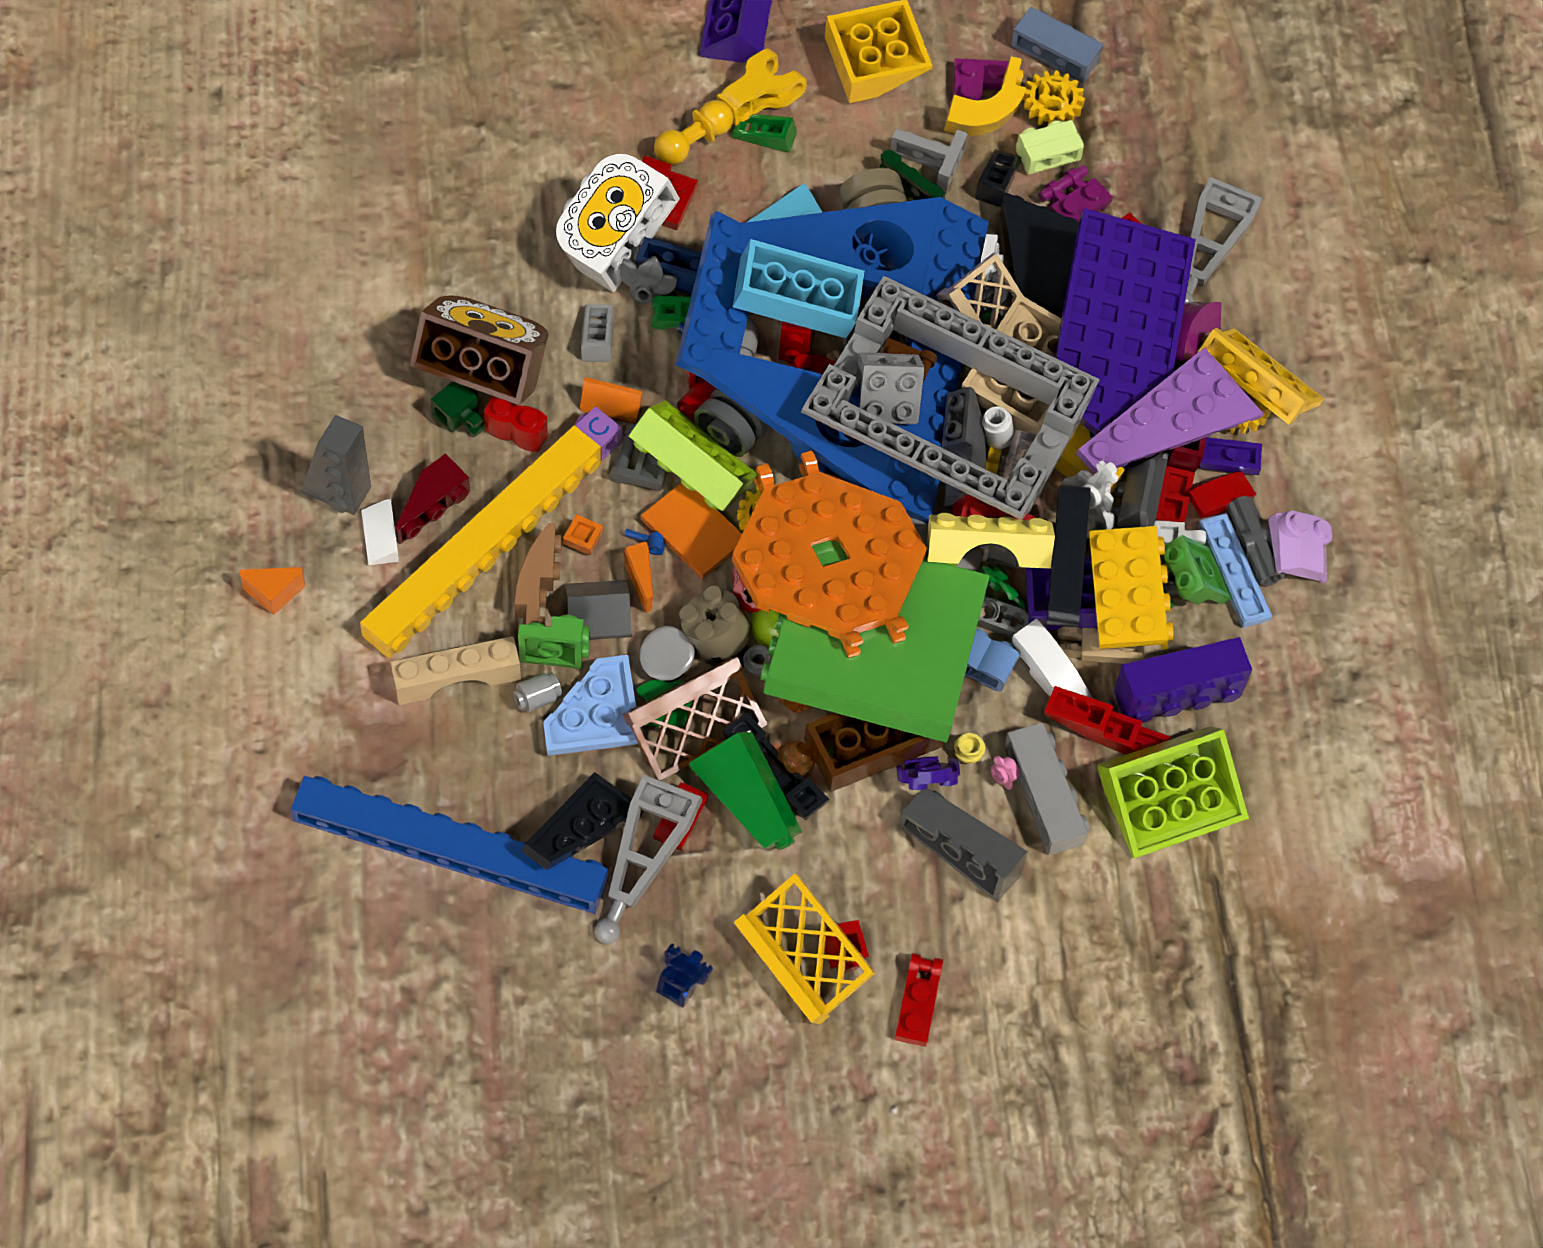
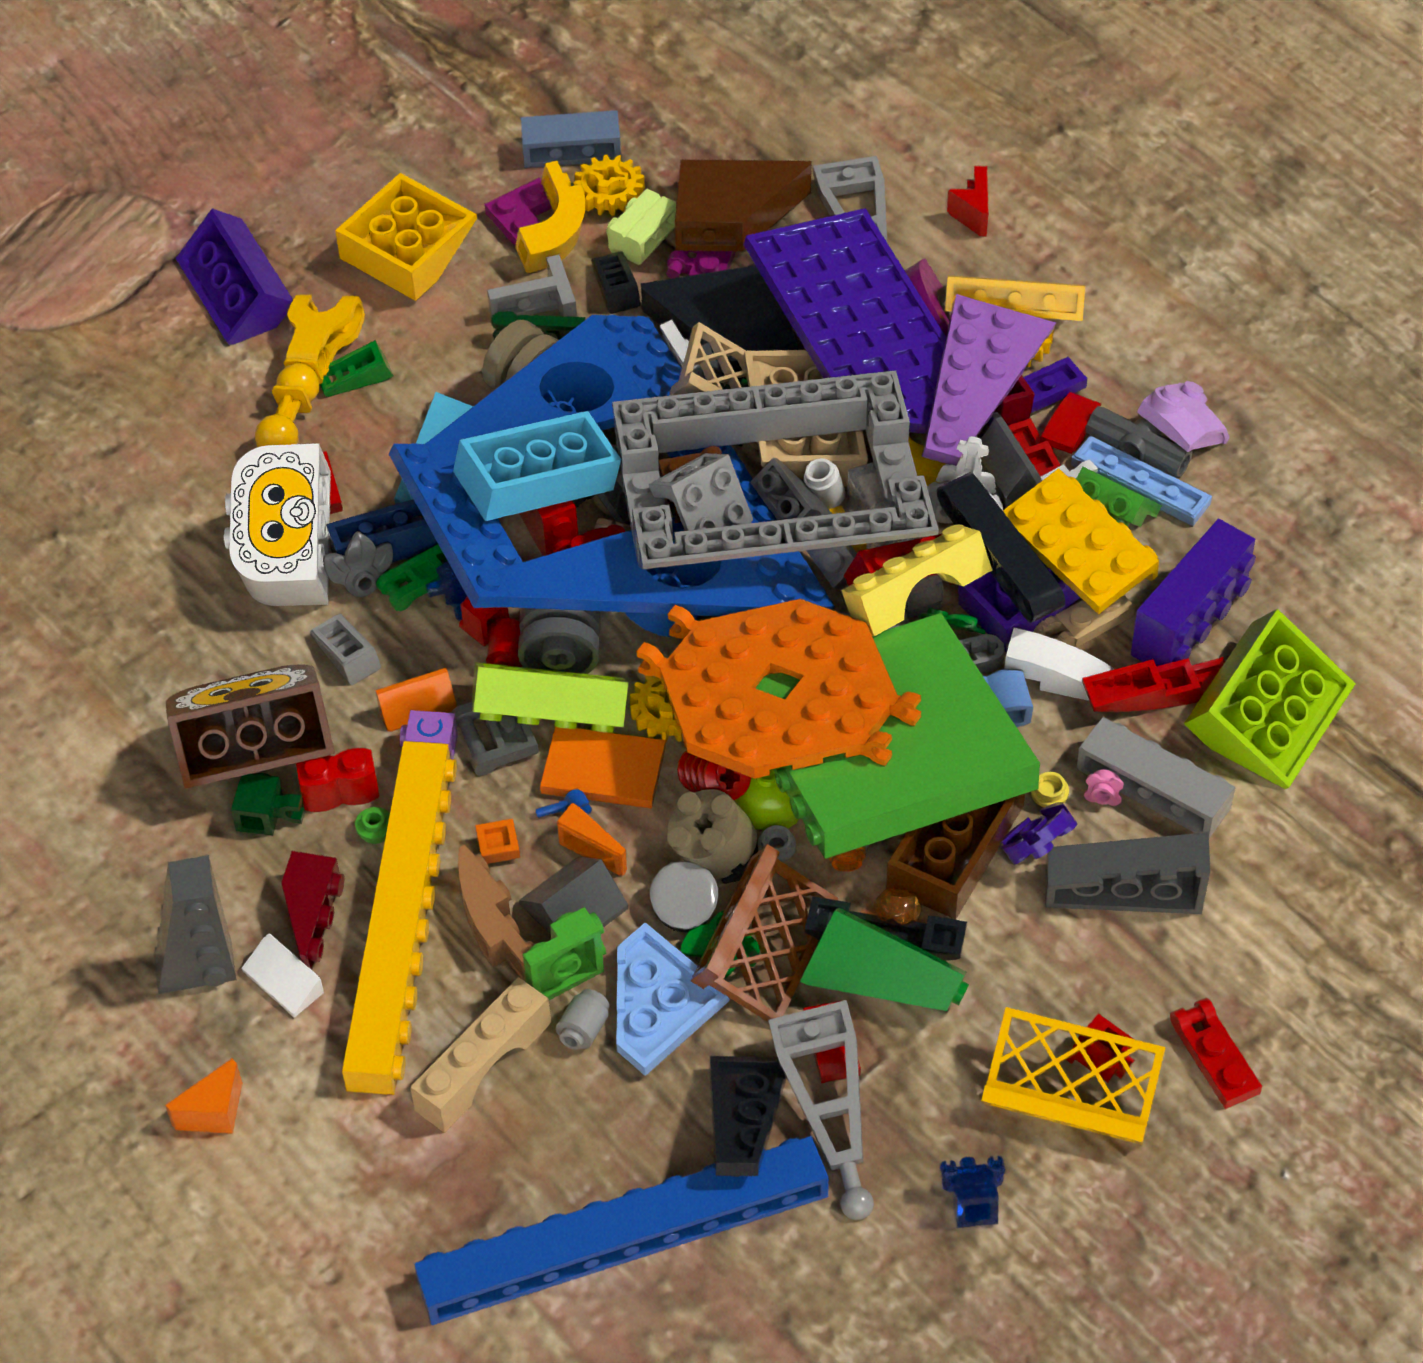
camera: 30 degrees left, 10 degrees down
none -> bright green plate [355,807,390,844]
none -> reddish brown slope [675,159,812,251]
none -> red slope [947,166,989,237]

